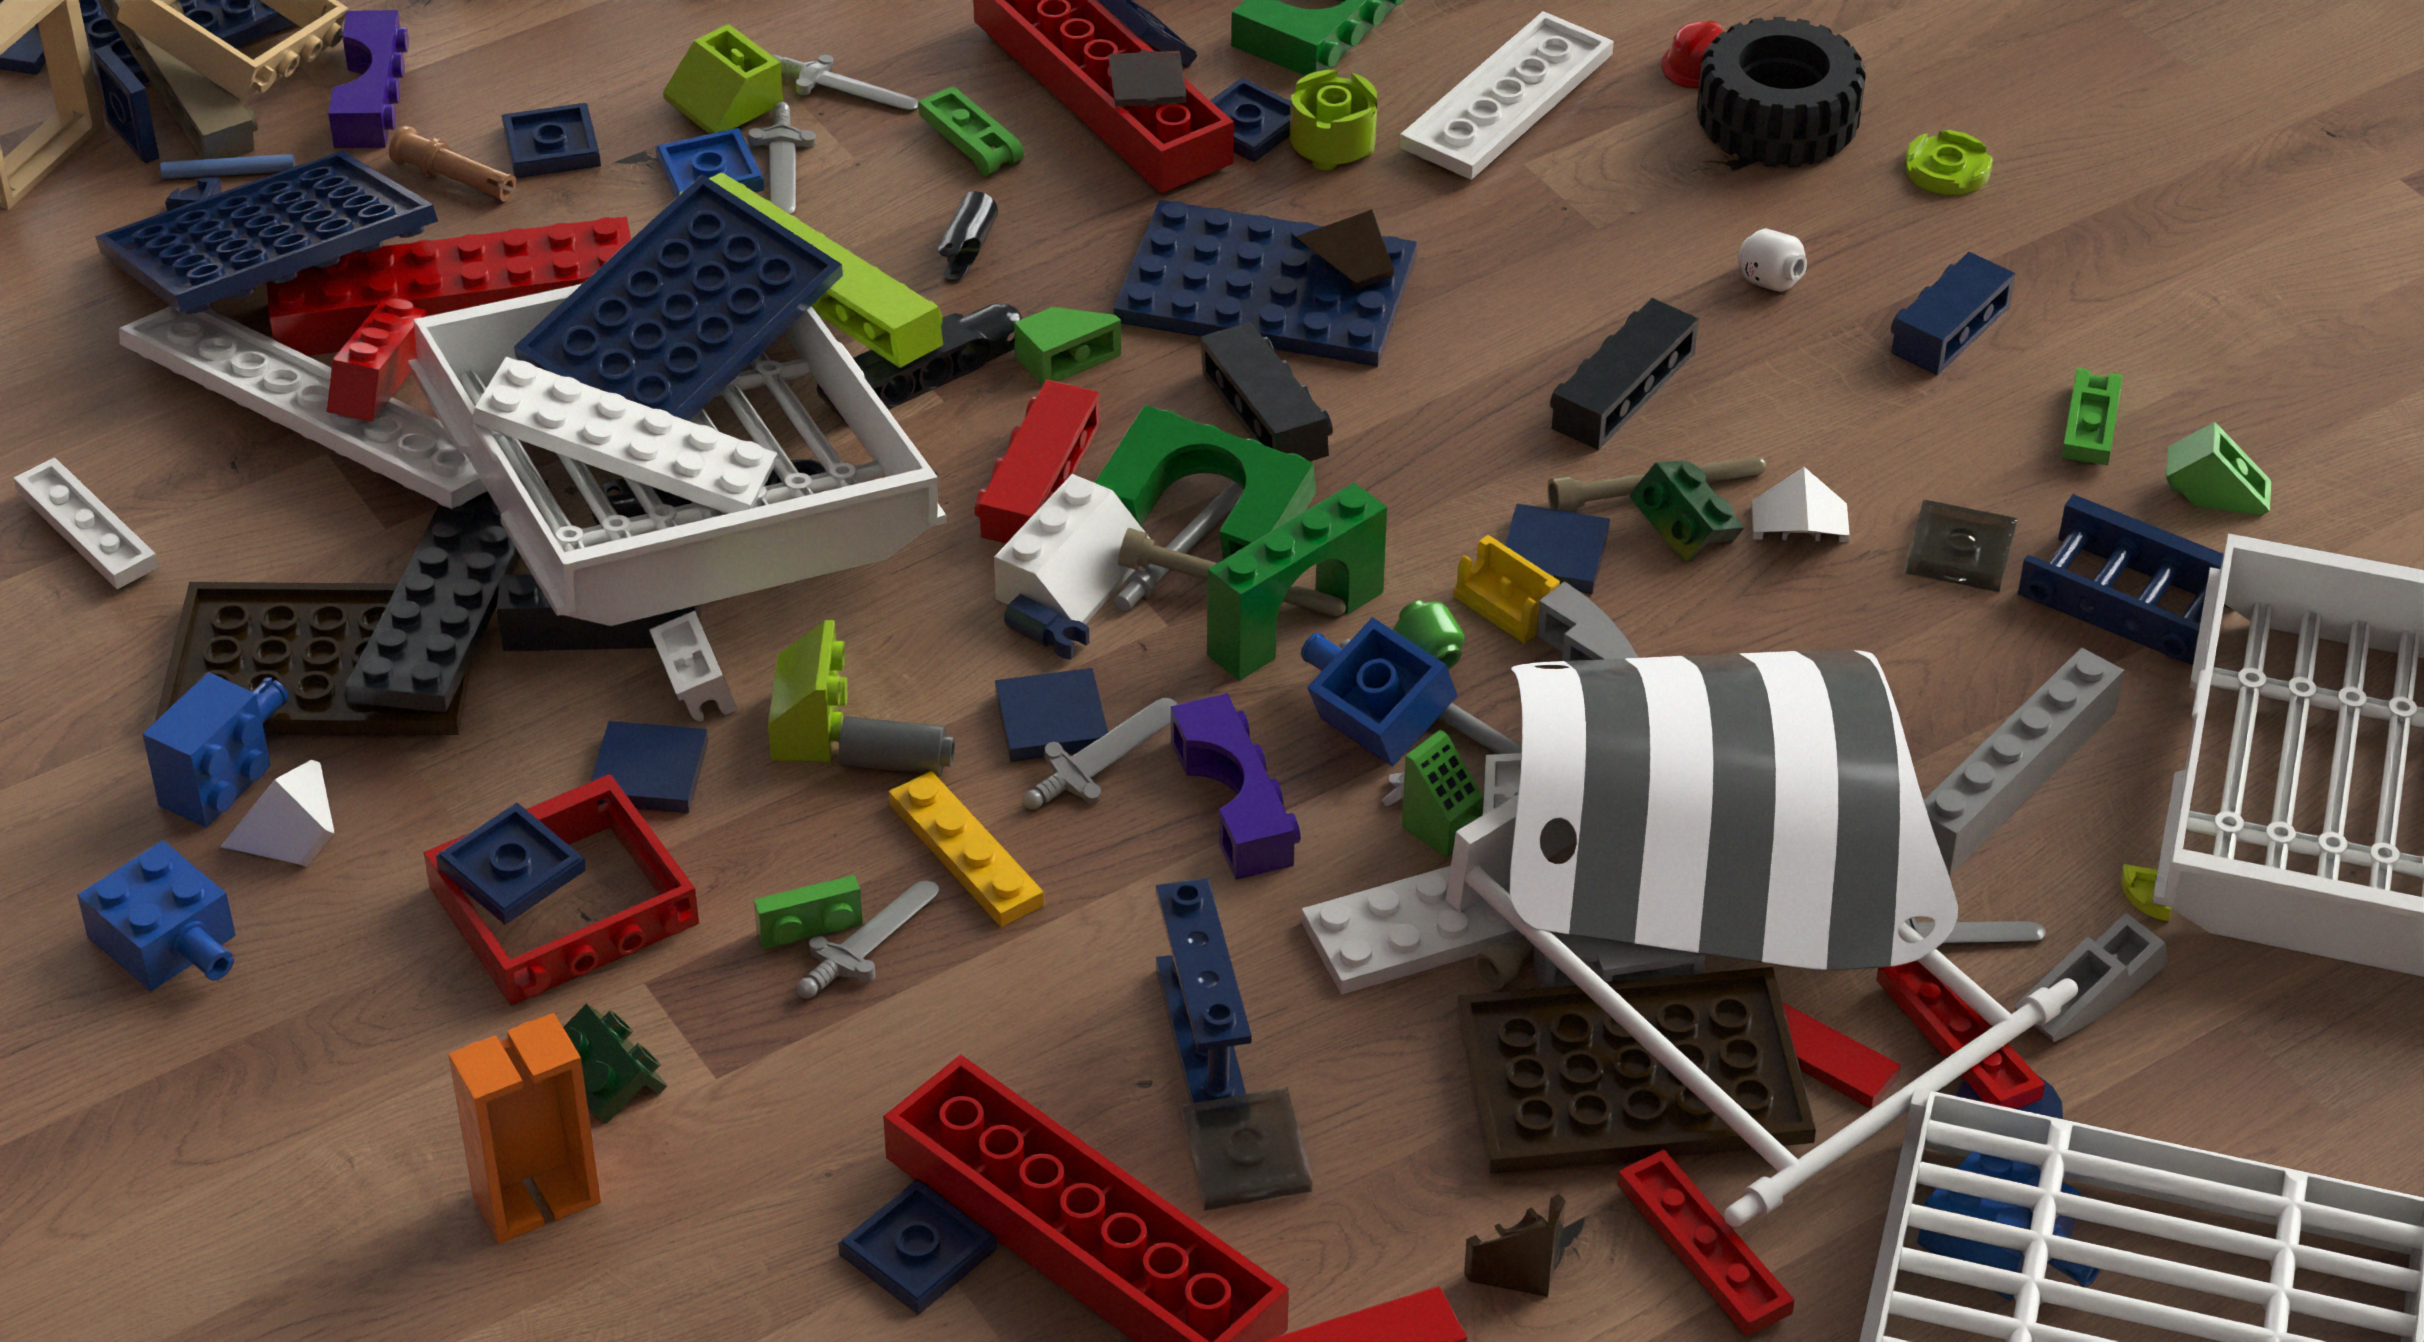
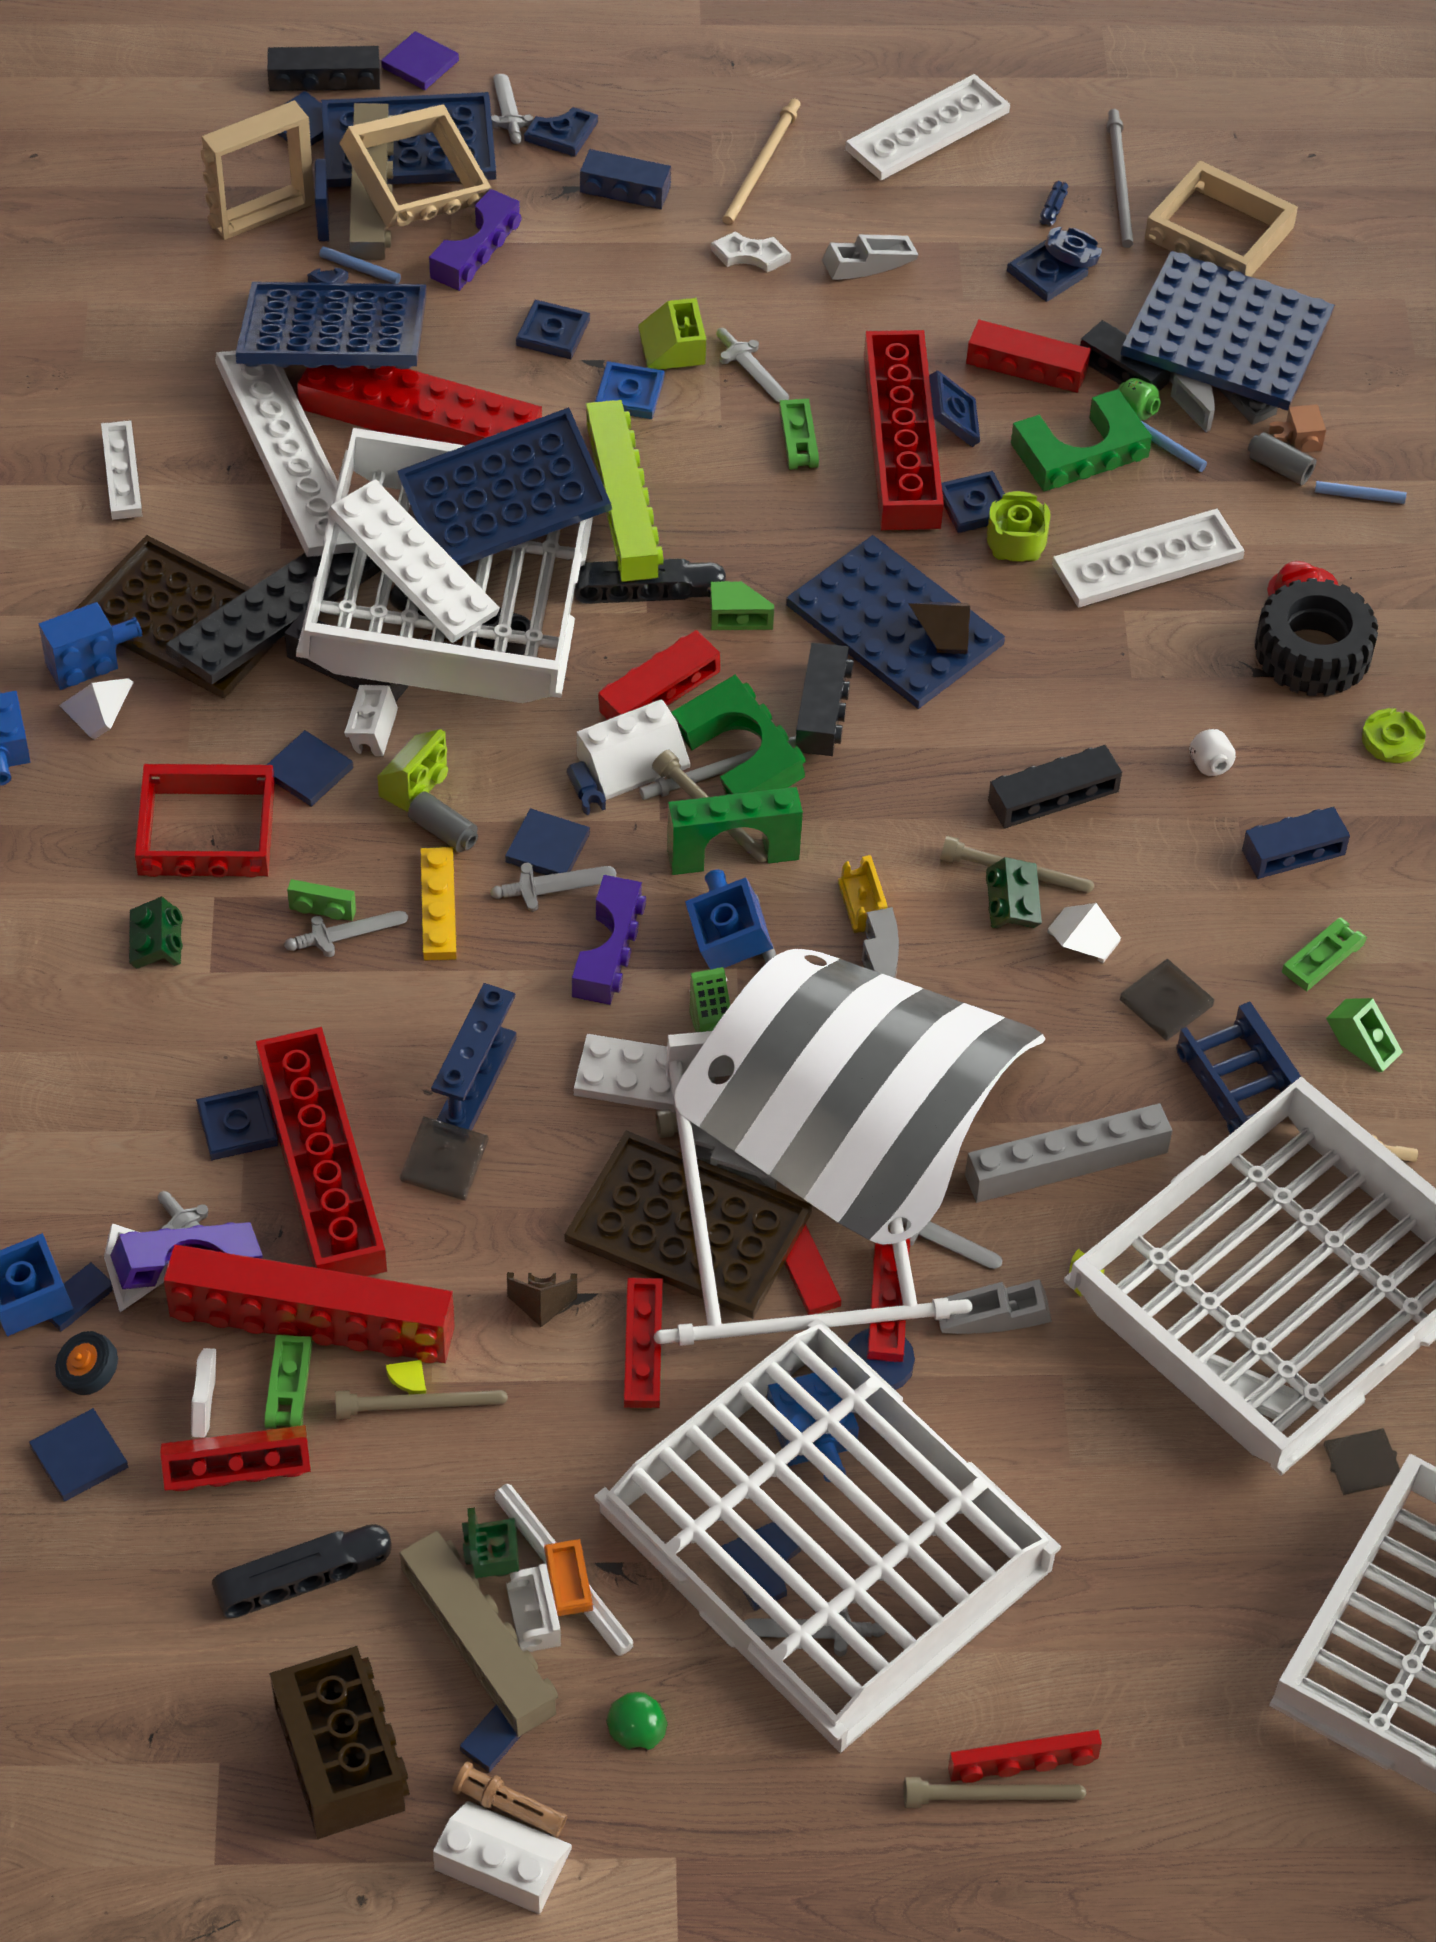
camera: 30 degrees right, 10 degrees up
red brick [326,299,426,422] -> none
medium nougat pin [389,126,516,202] -> none
dark blue tile [436,802,586,925] -> none
orange piece [448,1012,601,1244] -> none
light grey sword [748,102,816,214] -> none
black piece [938,191,998,281] -> none
clear smoke piece [1109,50,1186,108] -> none
bright green head [1393,600,1465,670] -> none
dark blue tile [1505,503,1610,594] -> none

